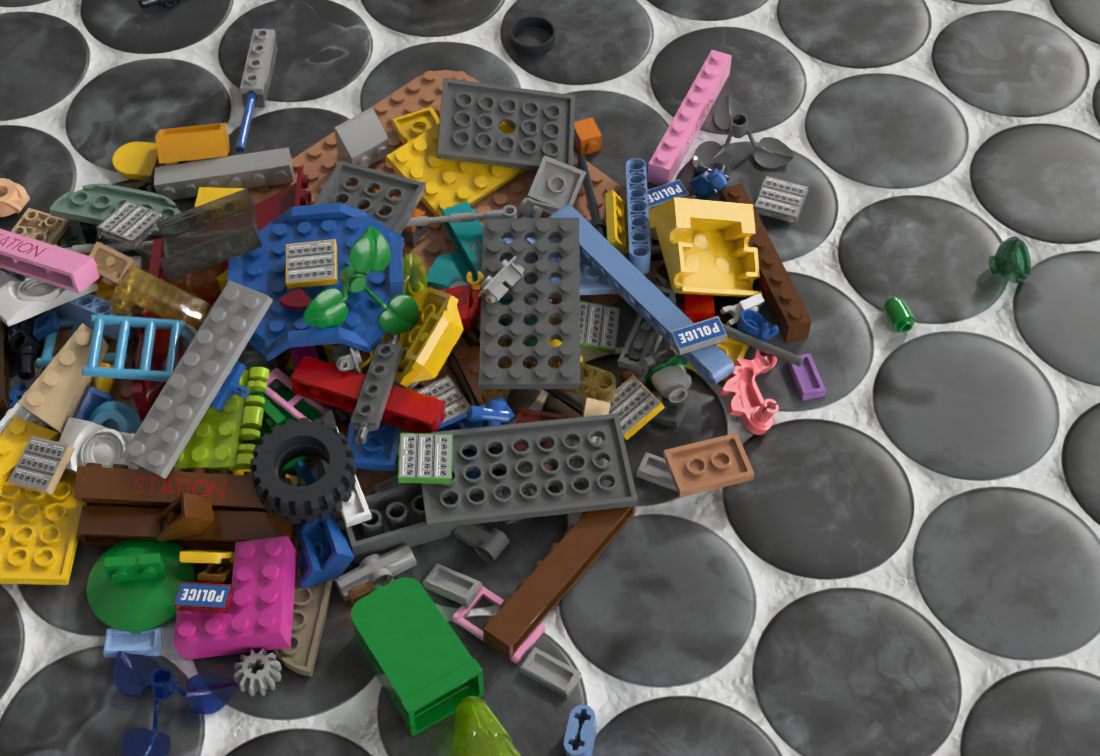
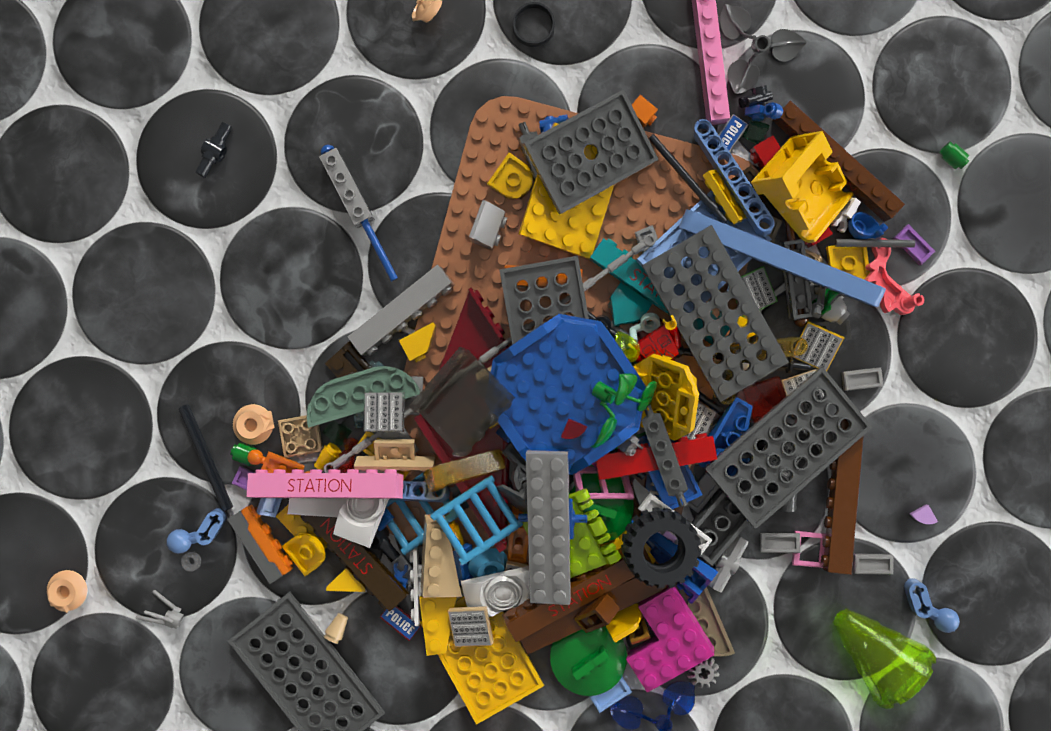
camera: 30 degrees left, 35 degrees up
yellow tile [112,142,159,180] -> none
light orange piece [155,123,230,166] -> none
tile [174,582,235,614] -> none
tile [286,239,338,289] -> none
clear orange tile [347,580,376,608] -> none
green piece [351,577,484,737] -> none
tile [398,433,453,484] -> none
blue plate [467,400,509,427] -> none
light grey hinge [477,256,524,304] -> none
light grey plant [519,197,561,218] -> none
light grey plate [527,155,586,208] -> none
tan slope [582,398,611,417] -> none
nougat plate [663,433,755,498] -> none
tile [671,316,727,355] -> none
tile [754,175,809,224] -> none
clear green piece [989,236,1031,283] -> none
none -> lavender tile [910,504,938,524]

